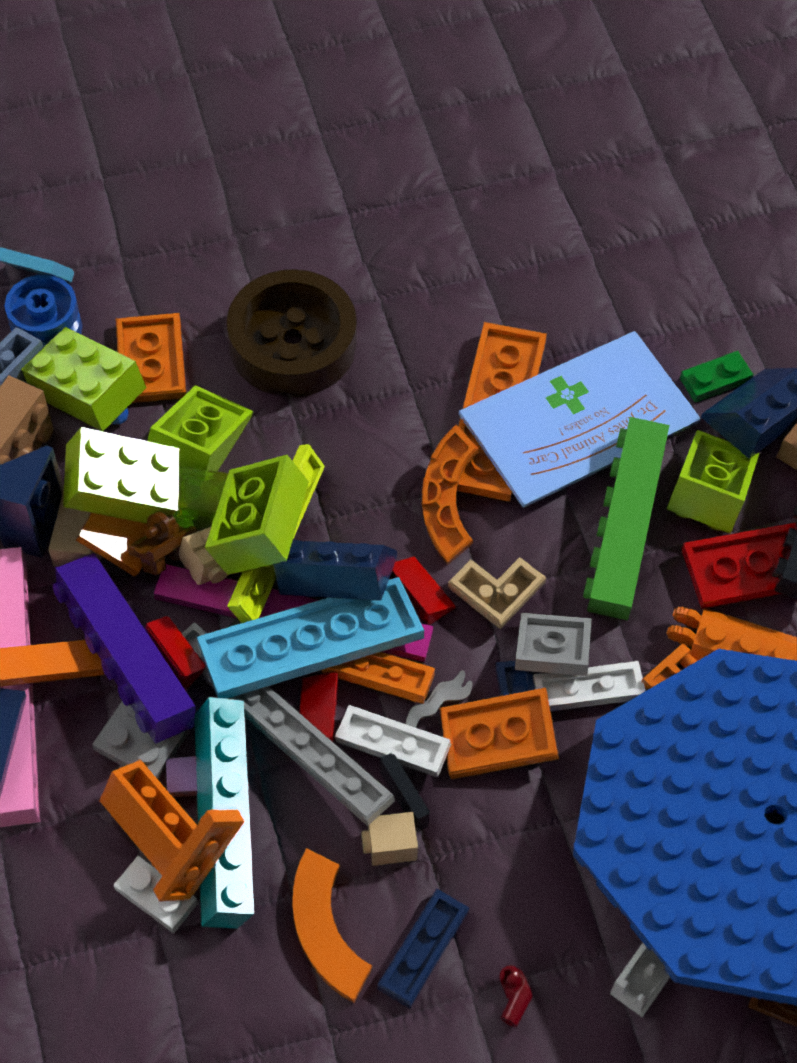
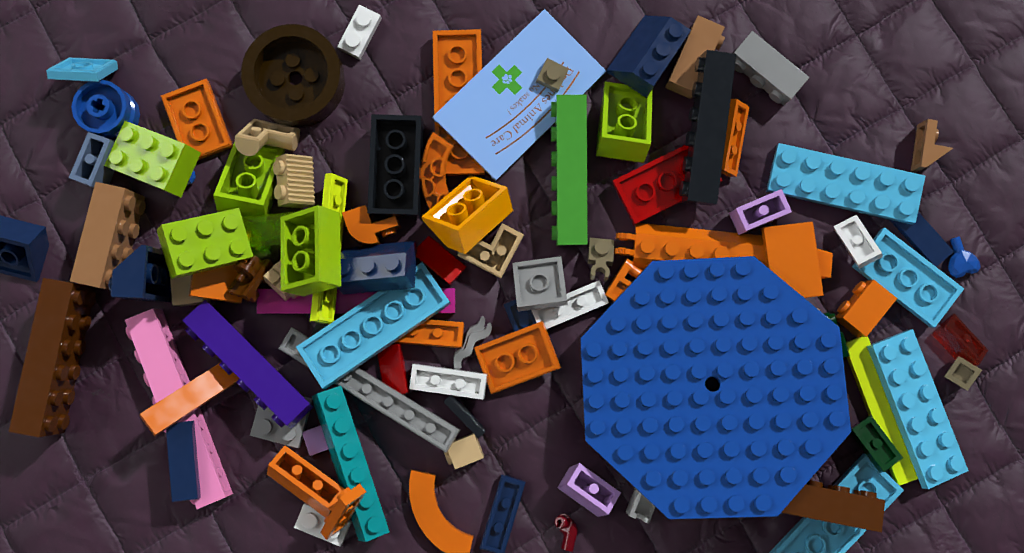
camera: 15 degrees left, 25 degrees up
red slope [145,616,205,691] -> none
green plate [680,351,754,403] -> none
none -> tan brick [235,119,300,156]
none -> tan brick [273,154,315,208]
none -> white plate [337,5,382,60]
none -> orange brick [342,205,401,246]
none -> black brick [367,114,424,219]
none -> light orange slope [422,175,513,254]
none -> dark tan plate [536,58,569,92]
none -> lavender brick [557,463,621,517]
none -> dark tan plate [587,238,614,281]

